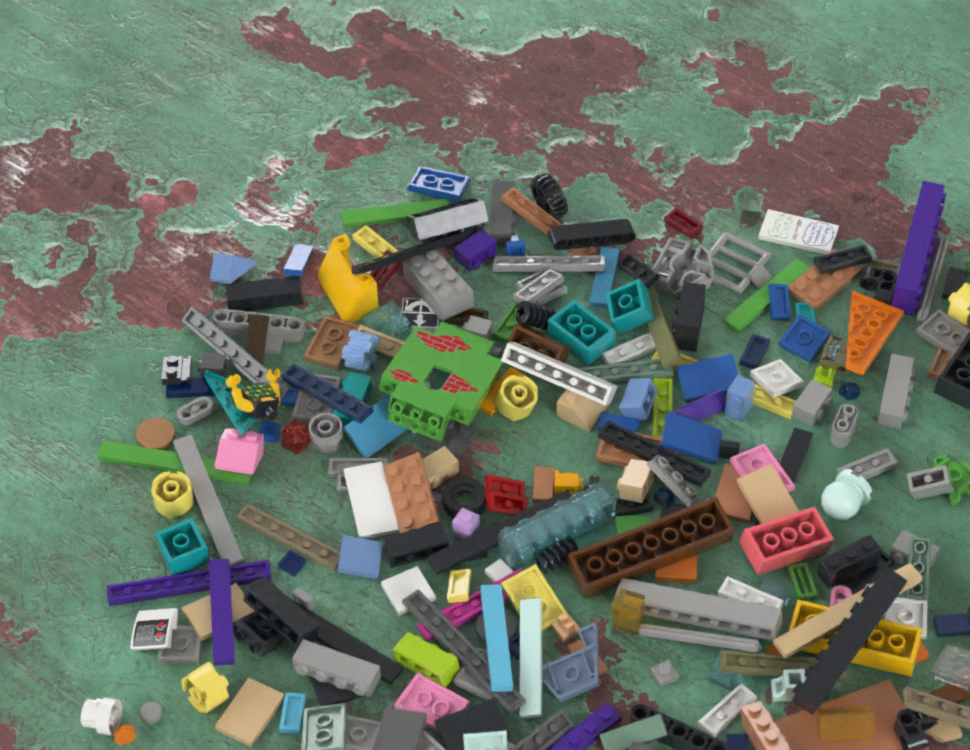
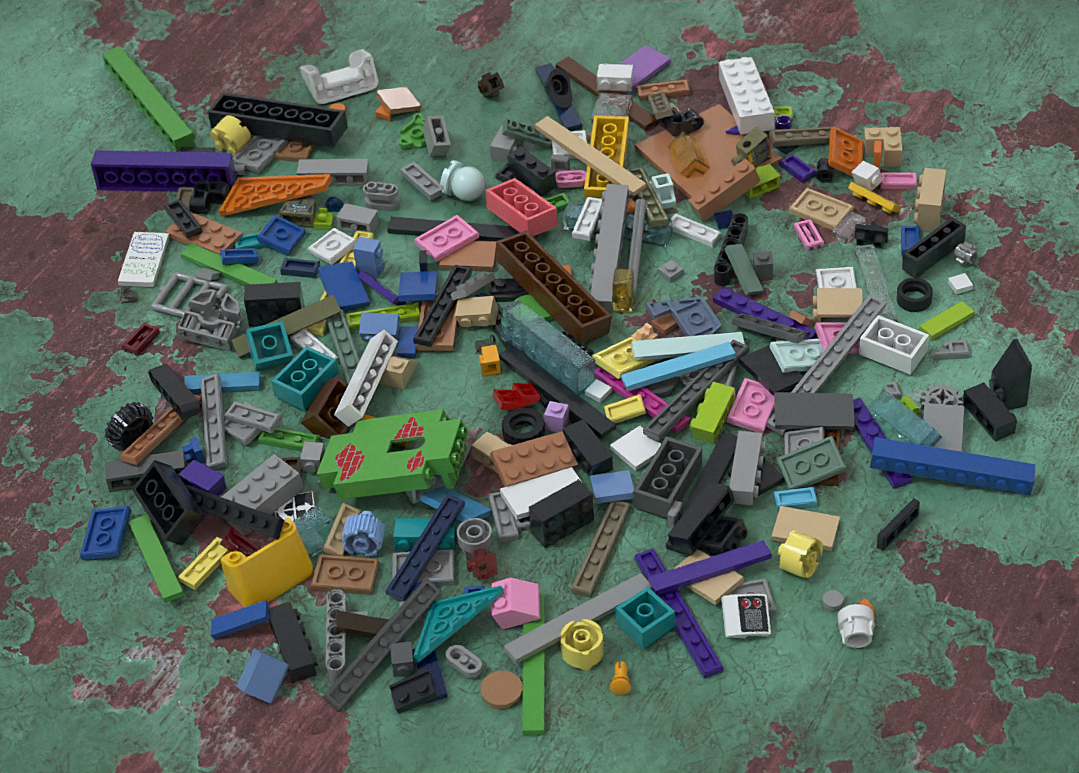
camera: 100 degrees left, 5 degrees down
torso [226,368,280,420] -> none
clear blue tile [278,550,307,577] -> none
light yellow brick [495,375,538,422] -> none
black piece [516,300,557,330] -> none
nougat tile [532,467,555,503] -> none
black tile [617,252,661,288] -> none
tan tile [736,464,799,524] -> none
black brick [792,566,908,715] -> none
none -> black brick [529,479,594,548]
none -> light orange pin [610,661,631,695]
none -> dark grey brick [633,437,703,518]

